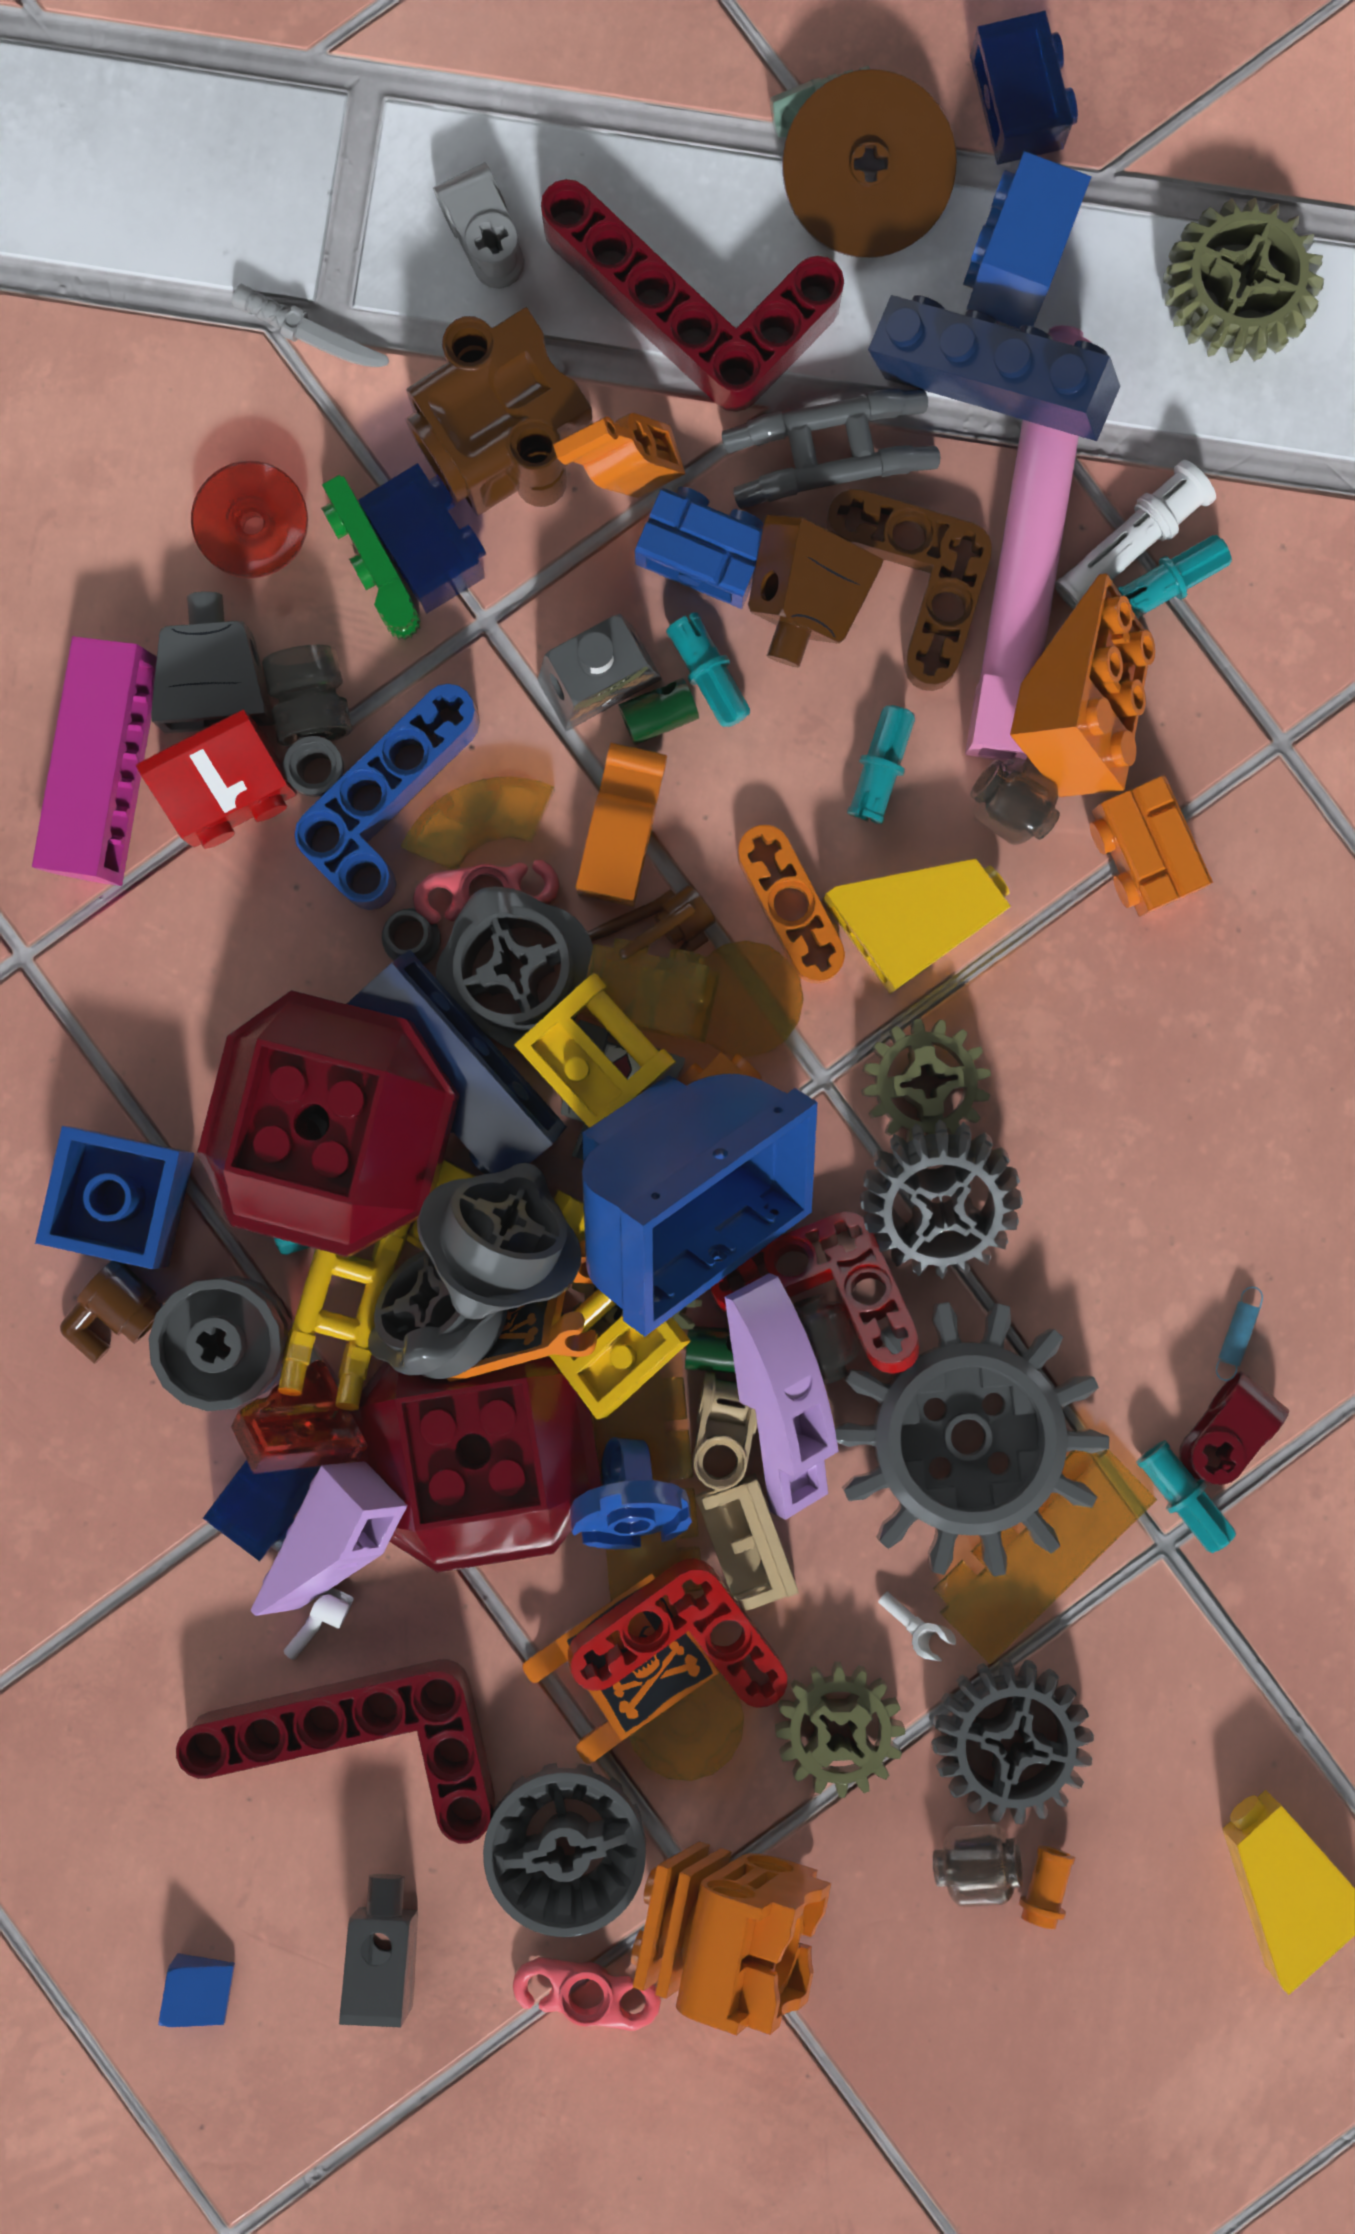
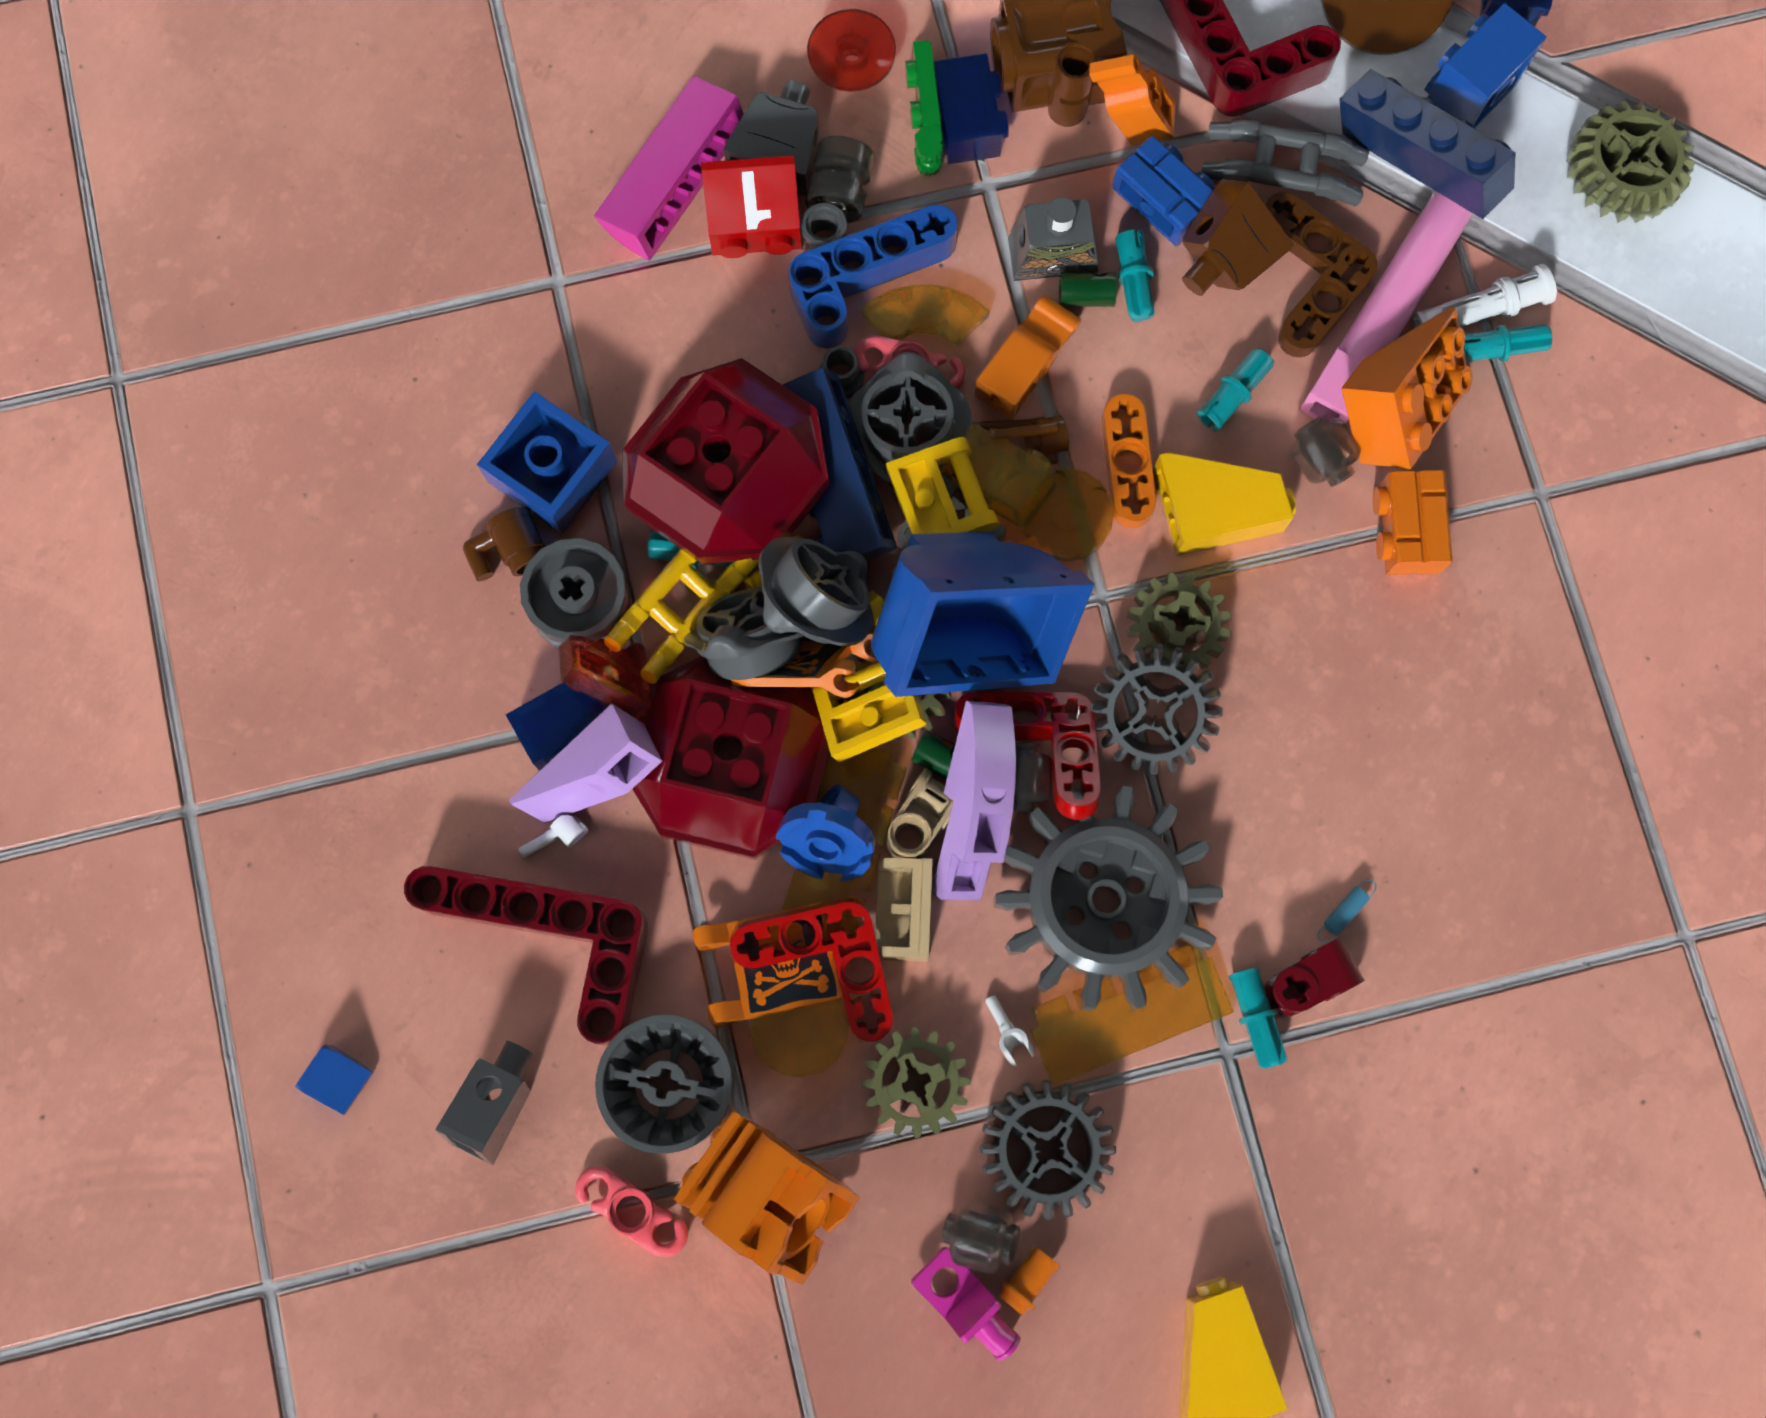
camera: 25 degrees right, 10 degrees down
none -> dark pink bracket [911,1247,1021,1361]

